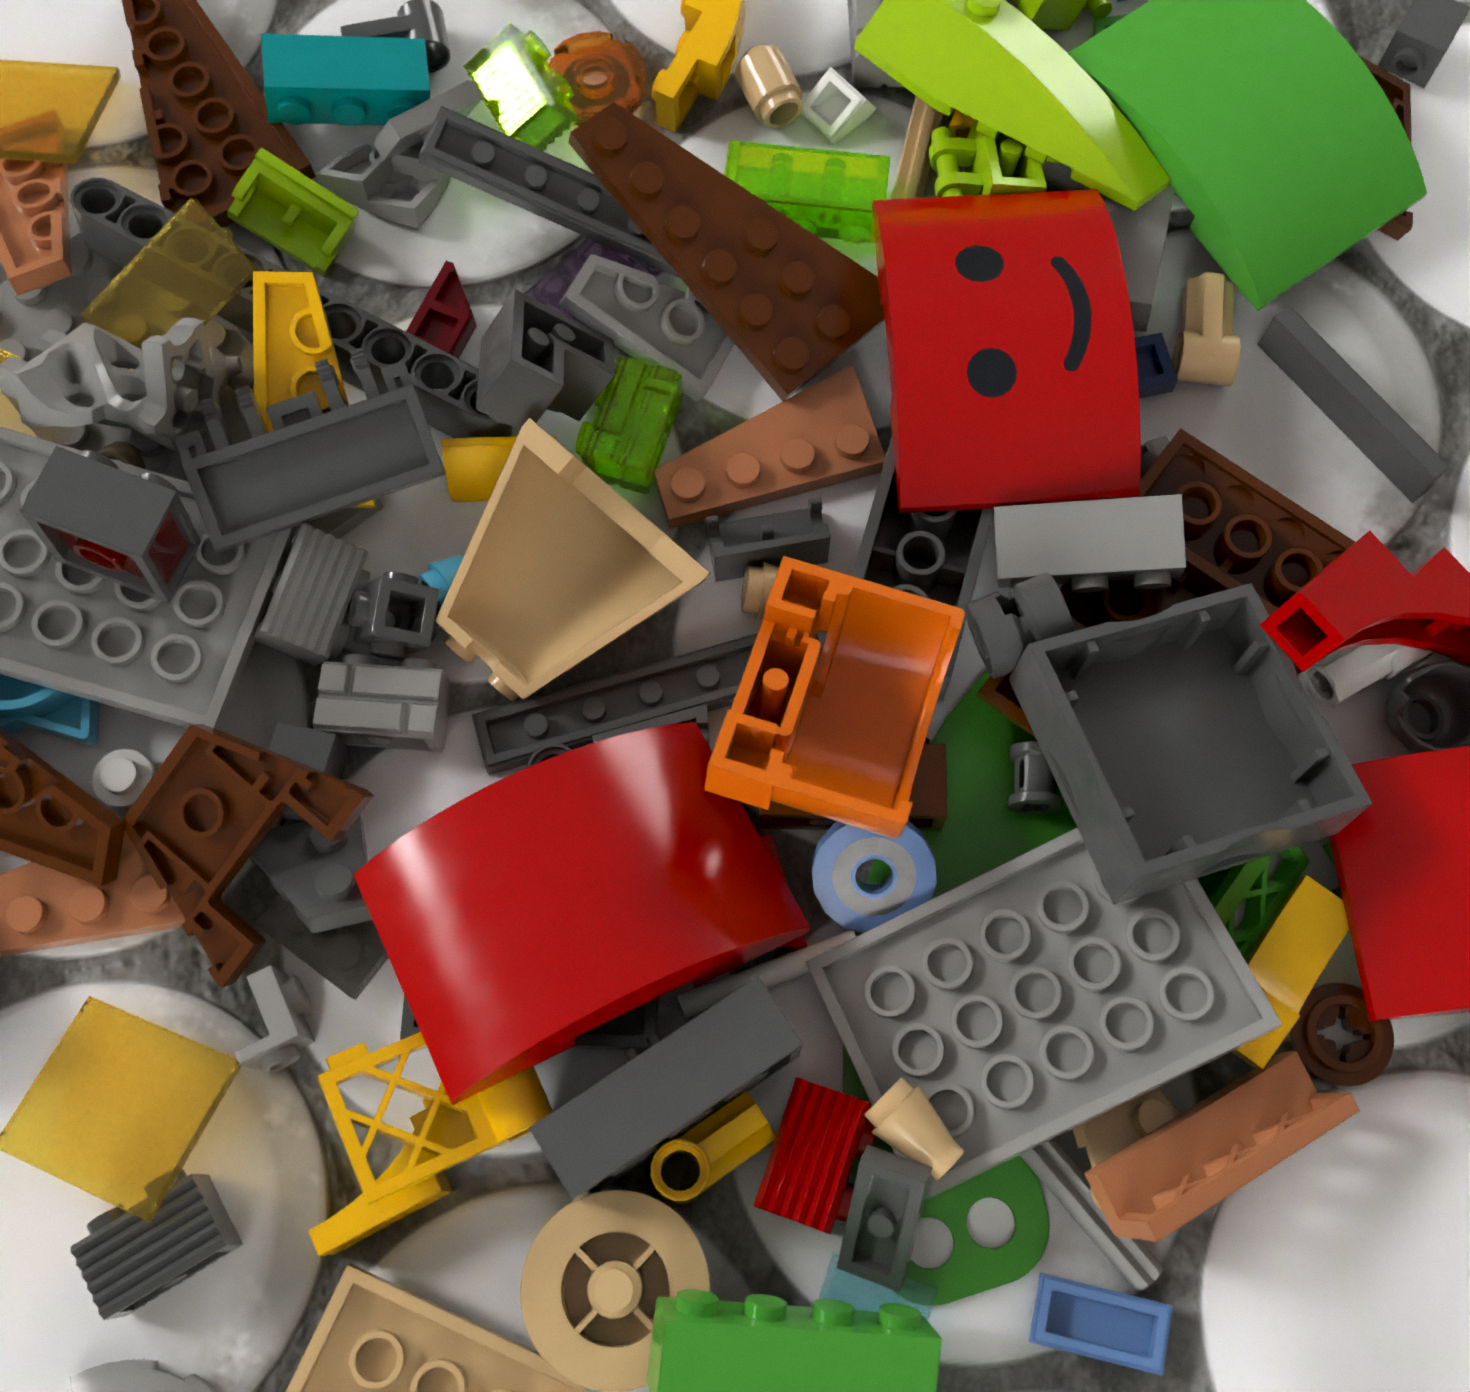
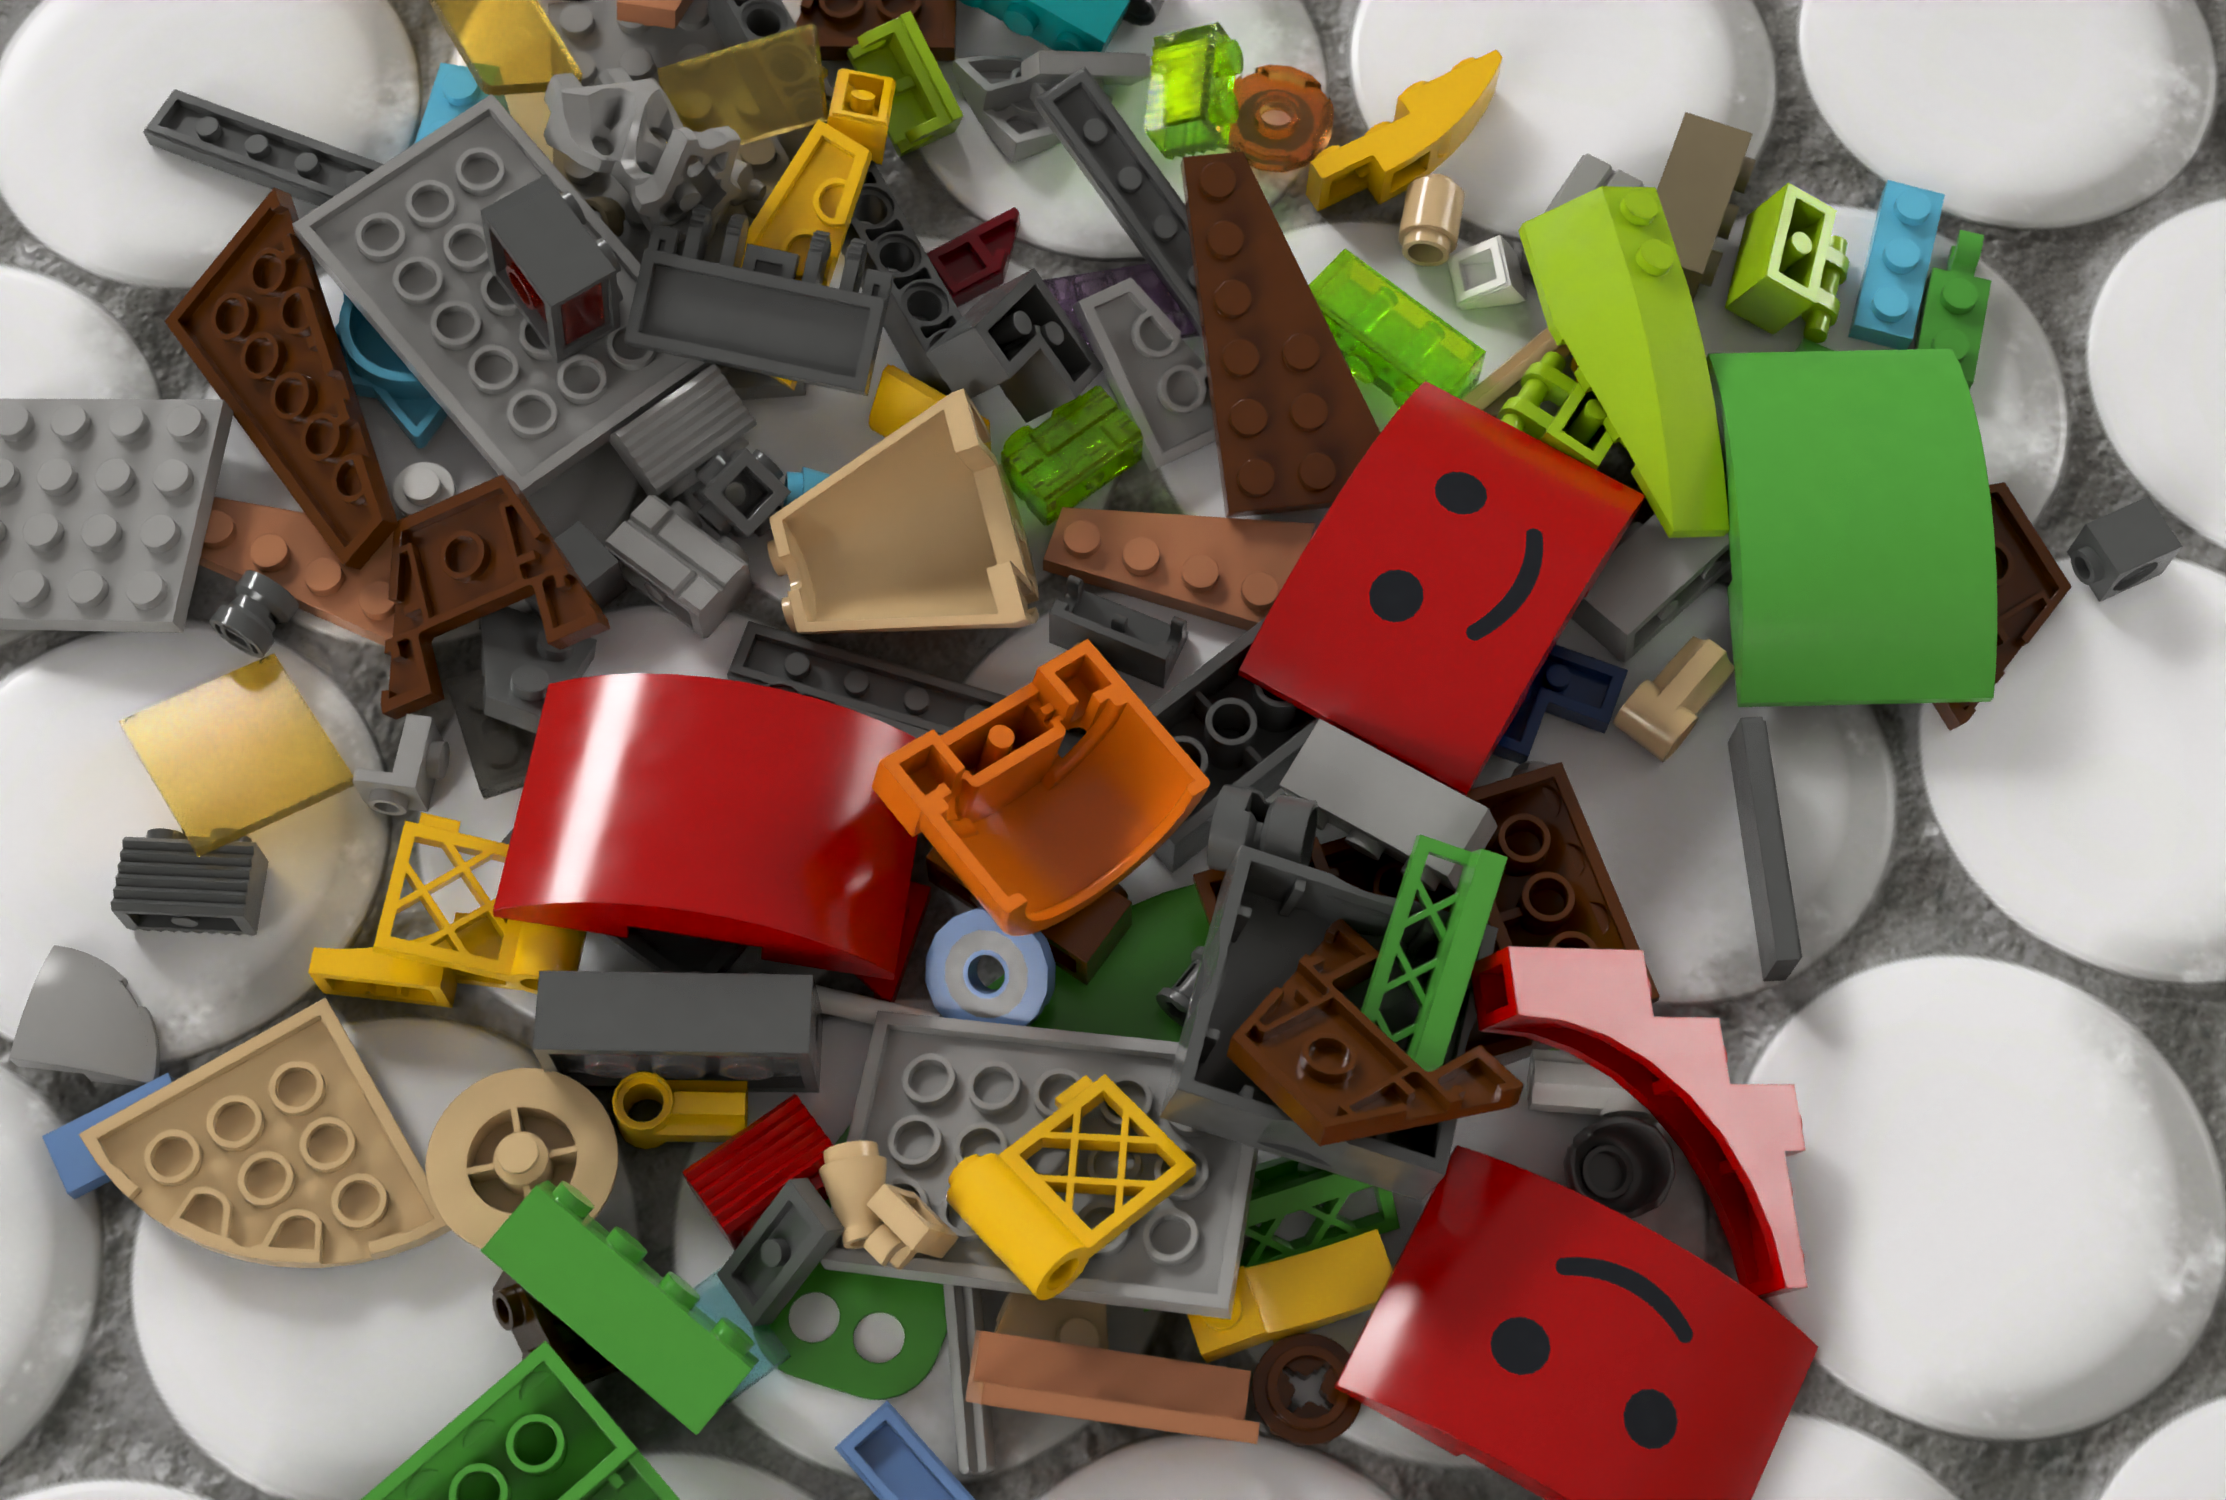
camera: 30 degrees right, 5 degrees down
none -> dark grey wheel [209,570,299,658]
none -> yellow slope [827,68,896,165]
none -> tan tile [863,1183,959,1270]
none -> yellow piece [946,1074,1196,1301]
none -> reddish brown wing [1227,918,1524,1146]
none -> bright green fence [1361,834,1508,1072]

